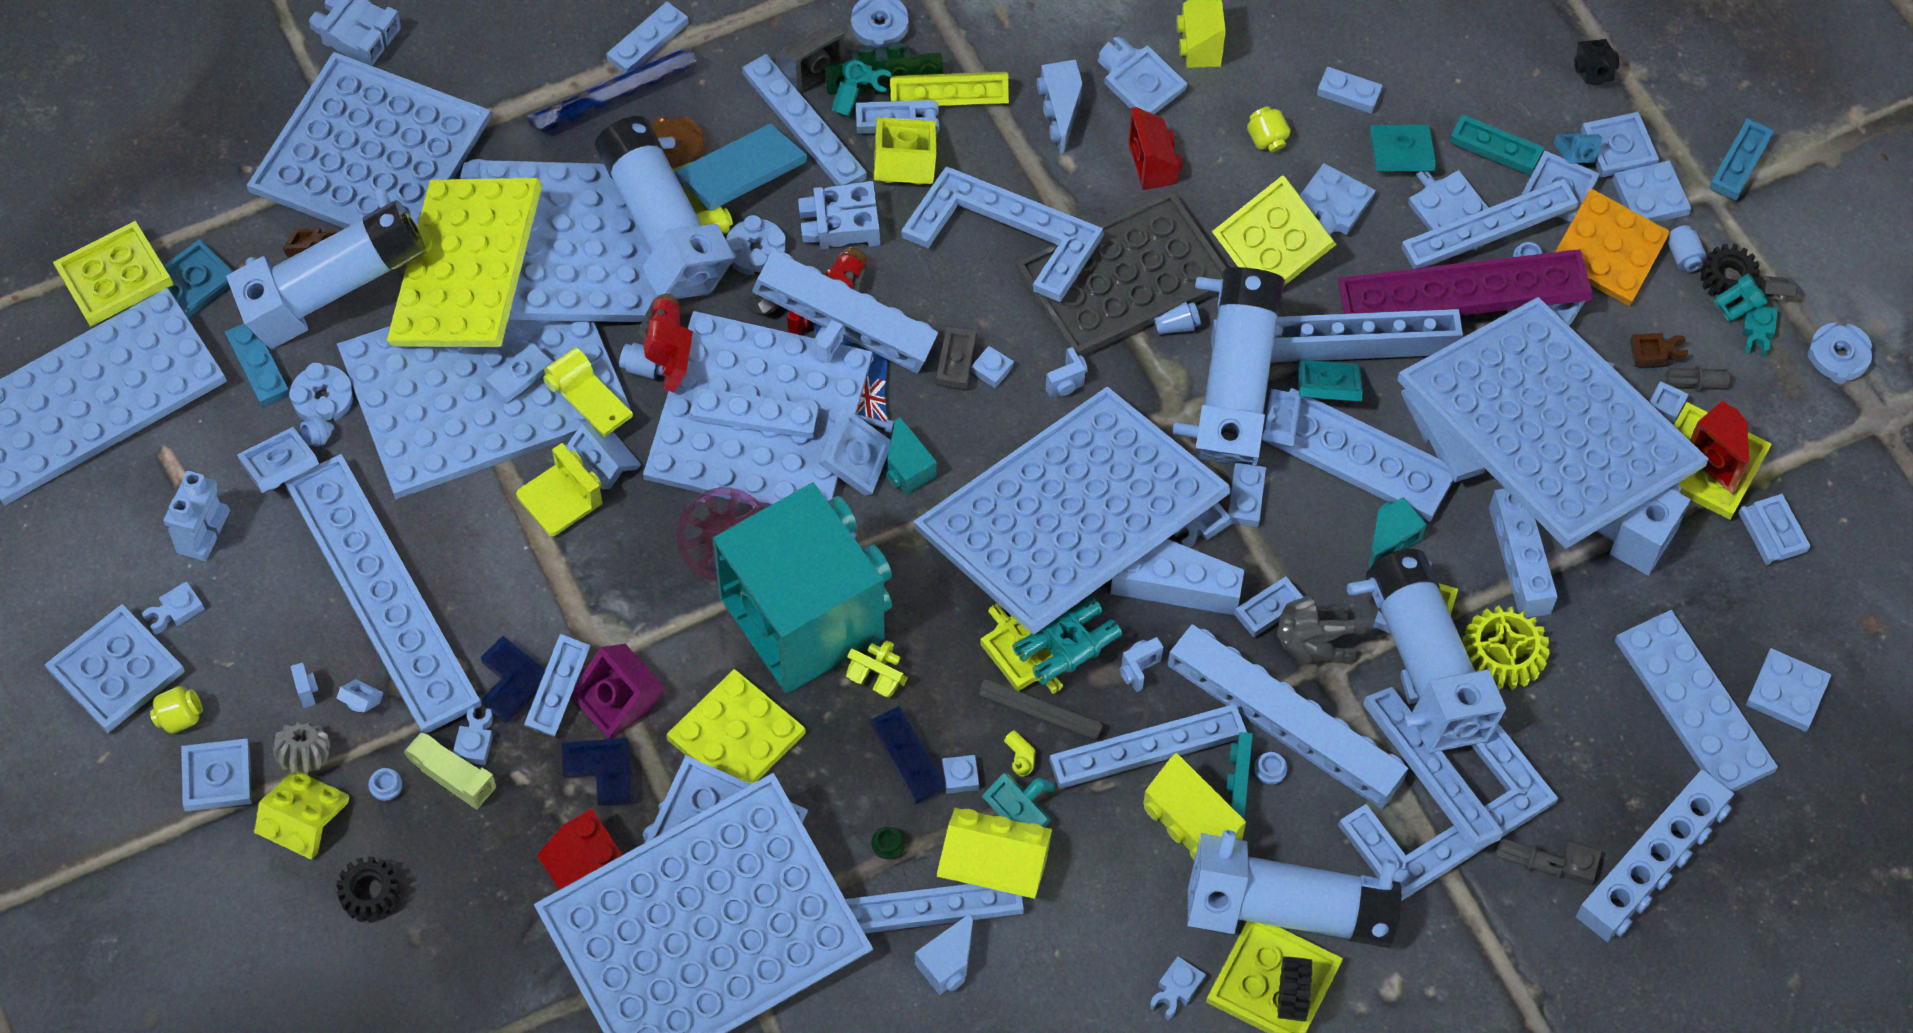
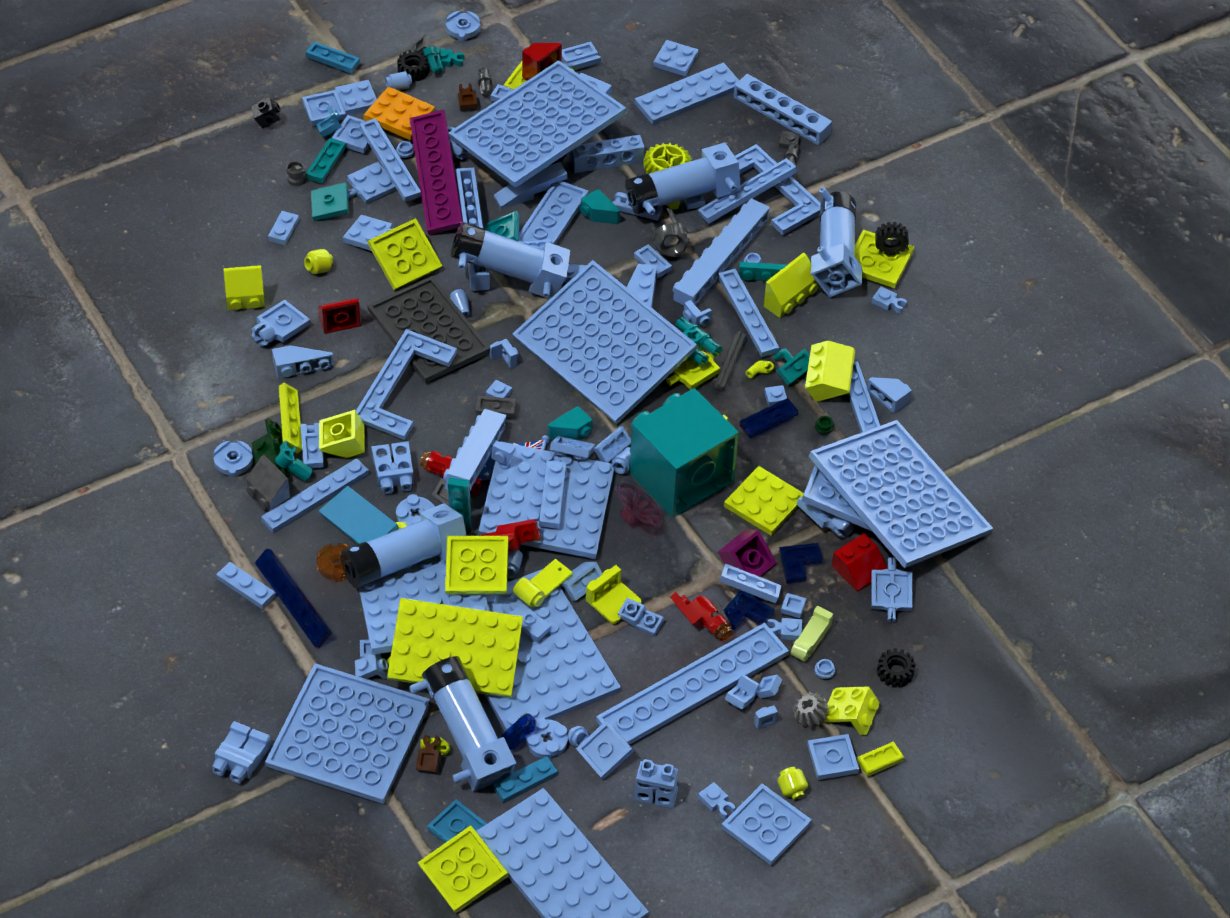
camera: 95 degrees left, 10 degrees down
none -> flat silver wheel [286,161,305,186]
none -> neon yellow plate [445,536,509,594]
none -> teal plate [448,477,471,532]
none -> clear blue plate [500,713,537,749]
none -> light blue plate [593,426,631,463]
none -> light blue slope [618,598,664,637]
none -> red plate [670,591,733,641]
none -> light blue bracket [725,675,759,709]
none -> light blue plate [781,593,806,618]
none -> neon yellow plate [857,741,904,777]
none -> light blue plate [871,558,912,622]

